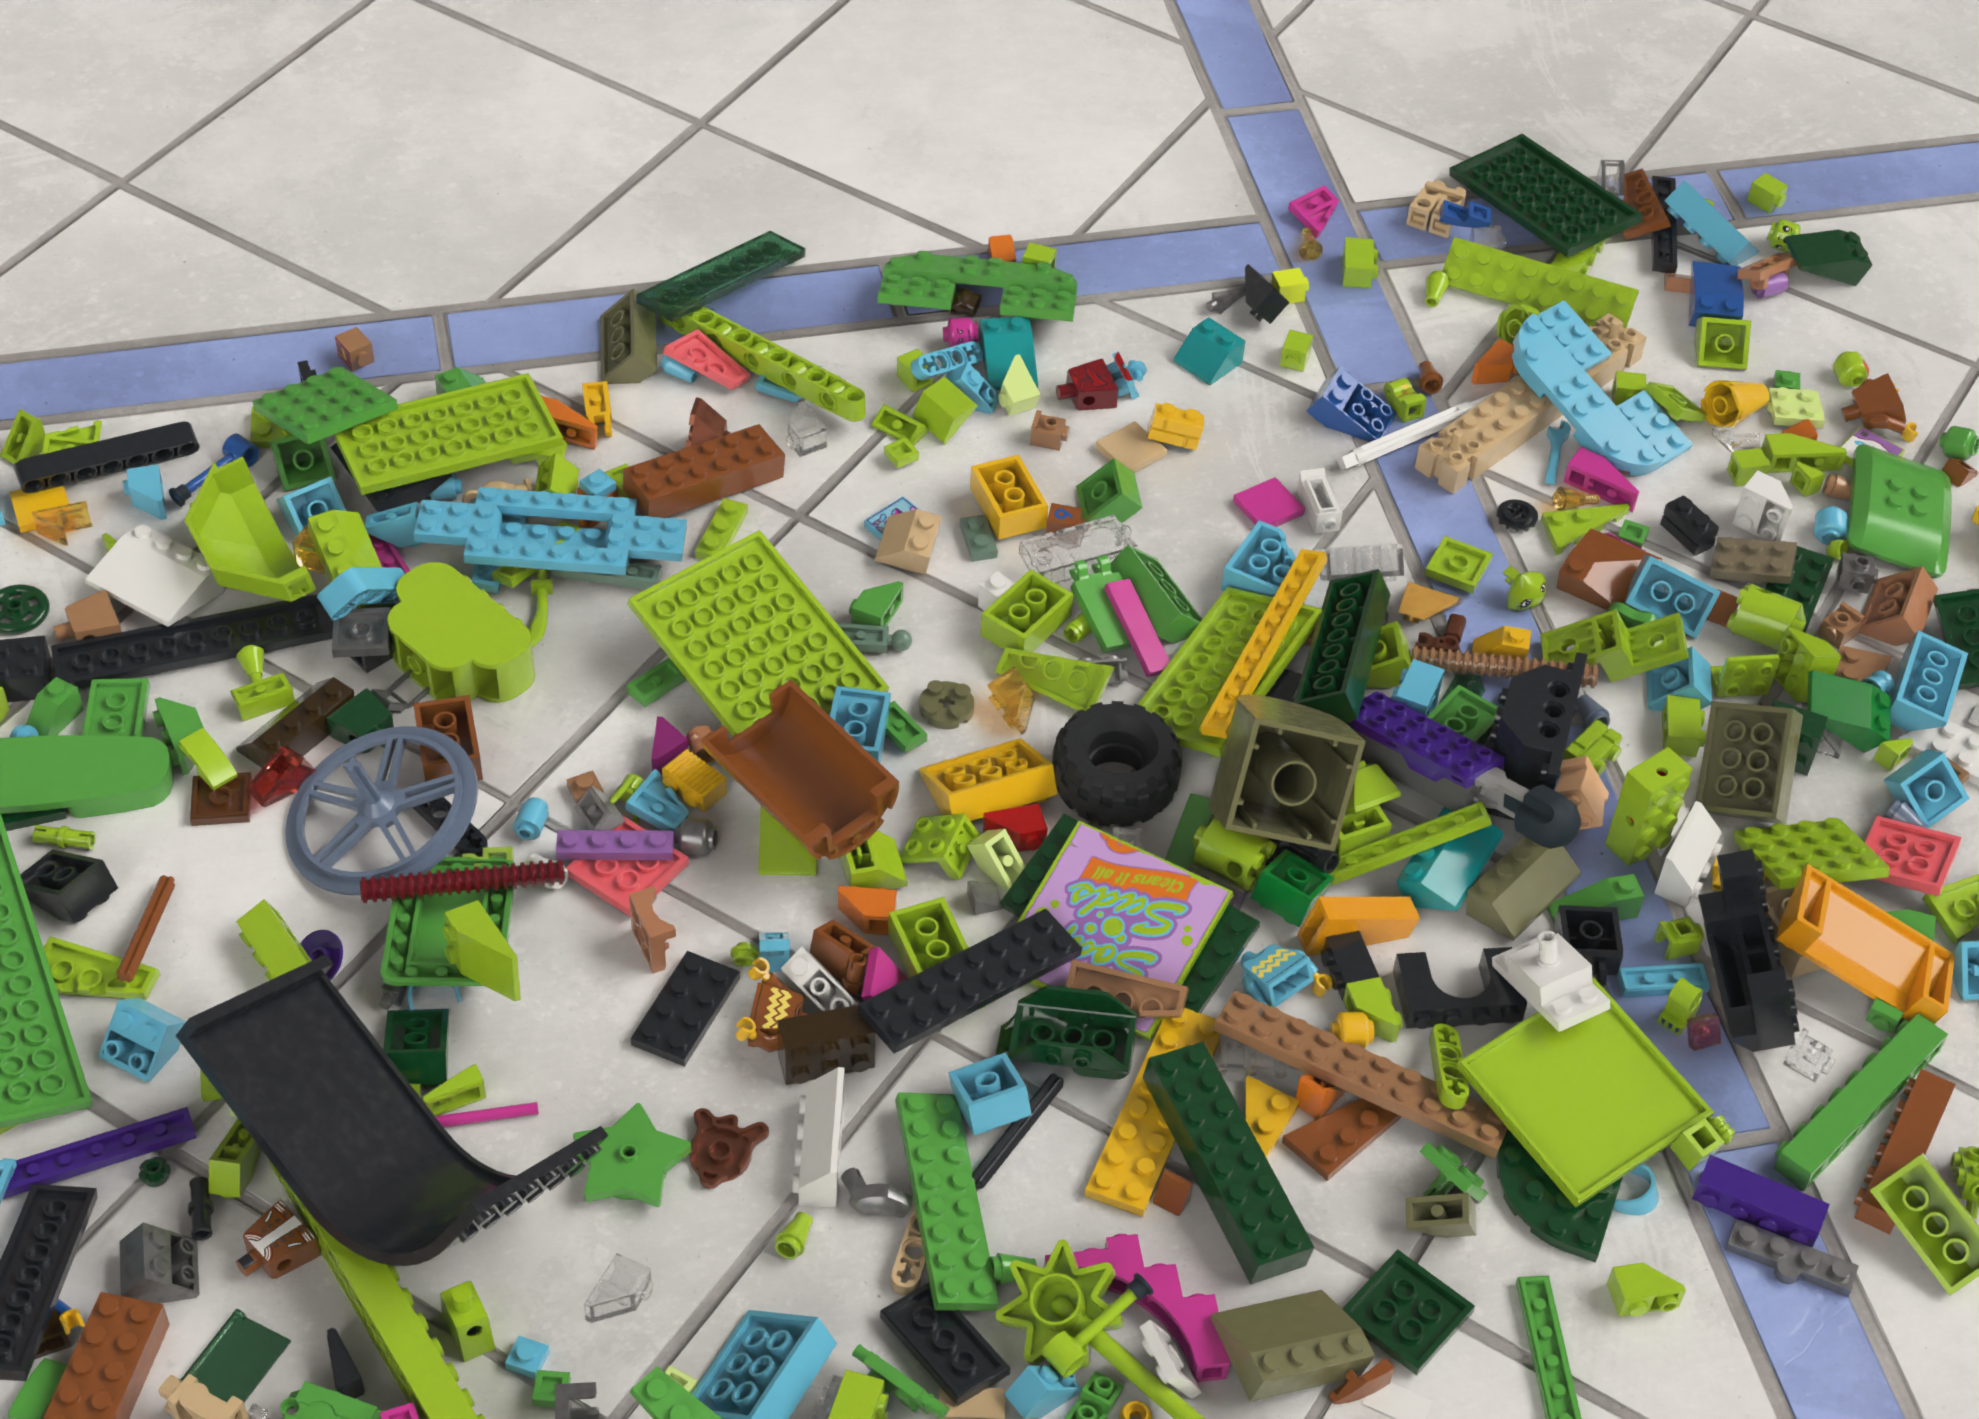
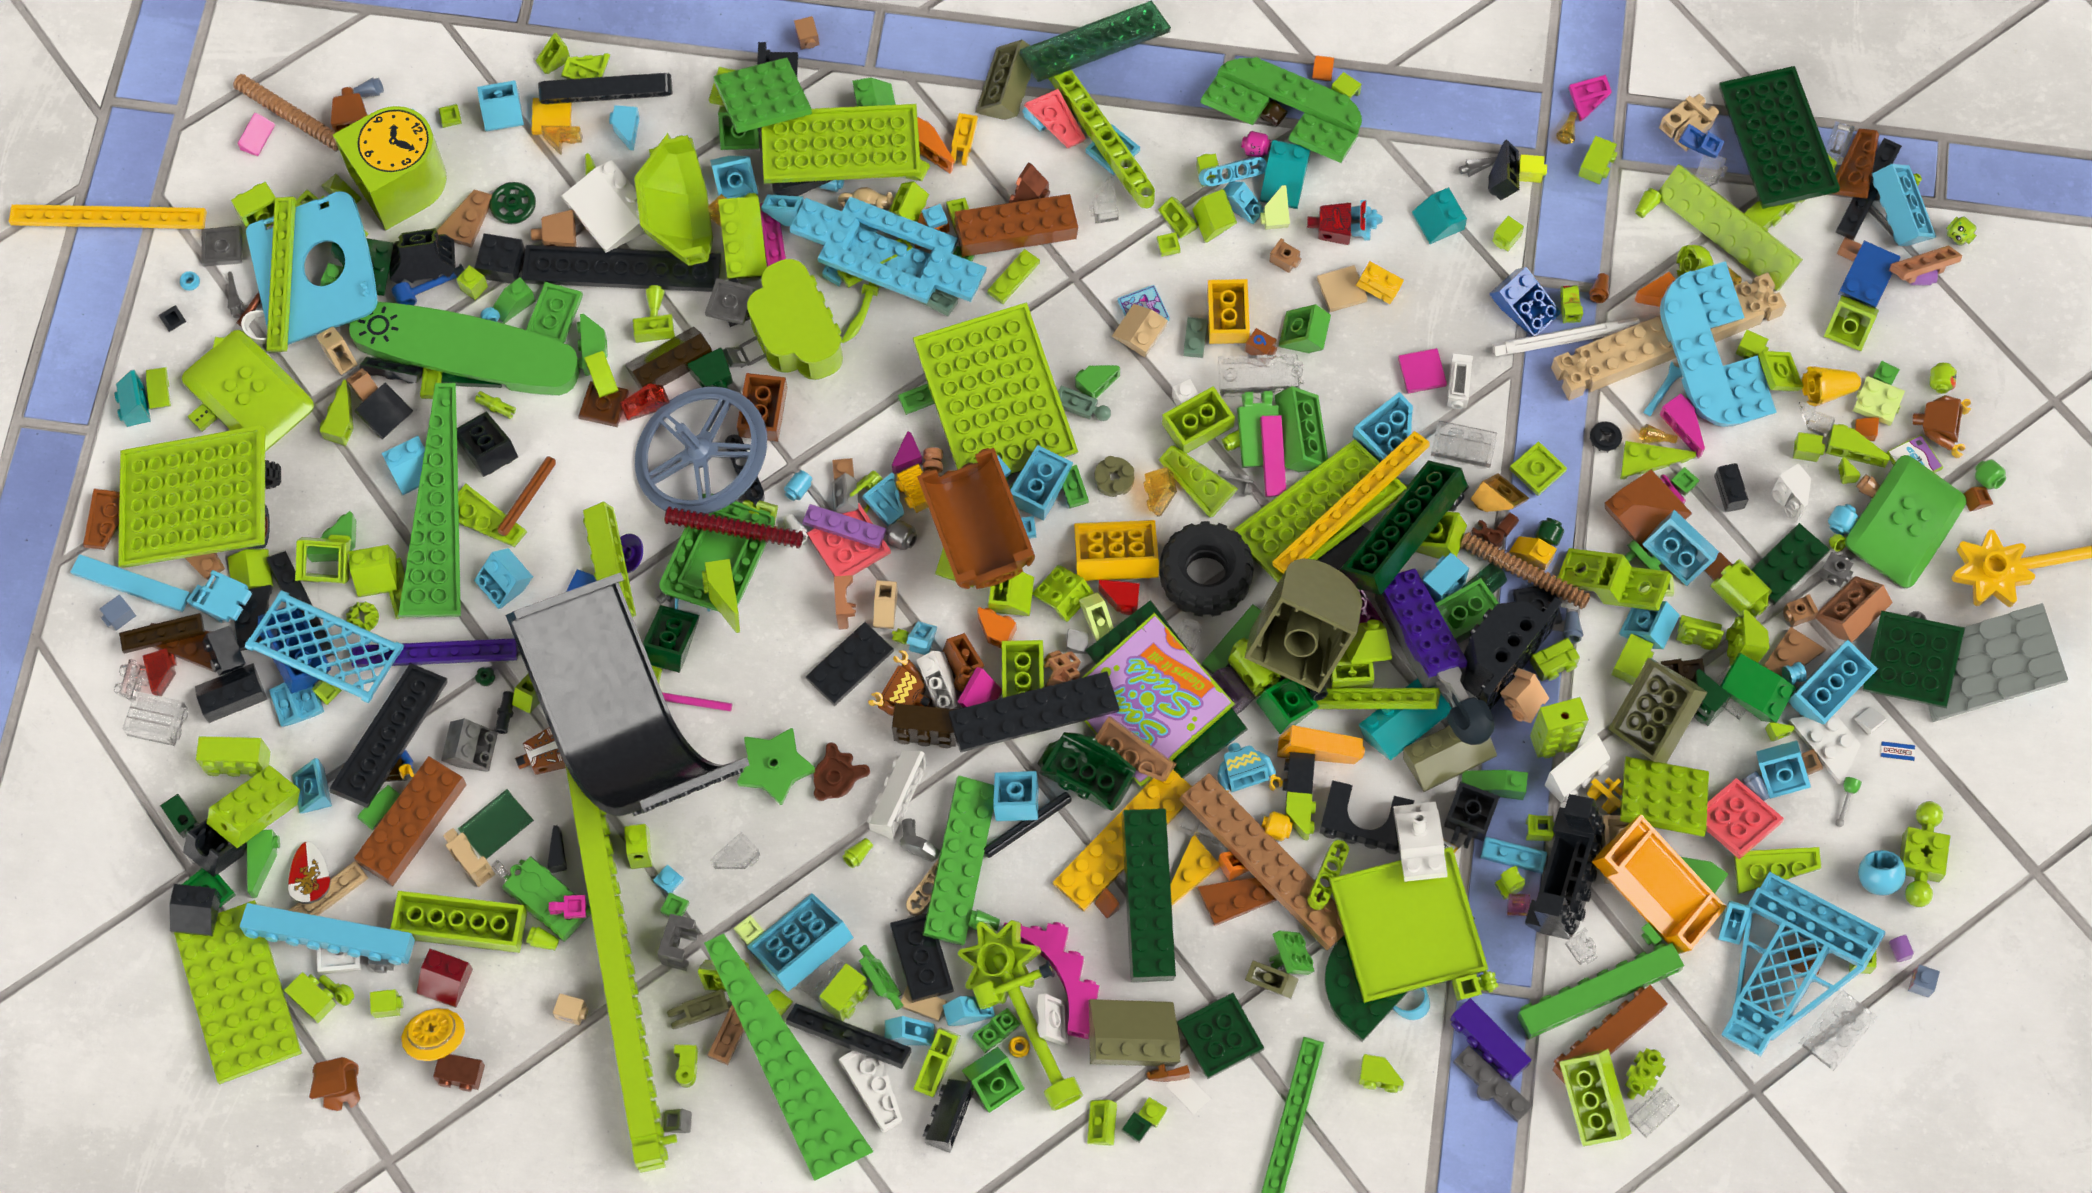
camera: 25 degrees right, 20 degrees up
blue piece [169,433,260,507] -> none
medium azure beam [317,567,405,621] -> none
lime slope [423,1064,486,1116] -> none
lime piece [1503,565,1546,611] -> none
dark tan plate [1710,537,1797,584] -> none
lime brick [1747,173,1788,213] -> none
dark green slope [1785,229,1872,286] -> none
none -> tan slope [873,580,898,629]
none -> nougat piece [1044,650,1081,687]
none -> dark green head [1534,518,1564,547]

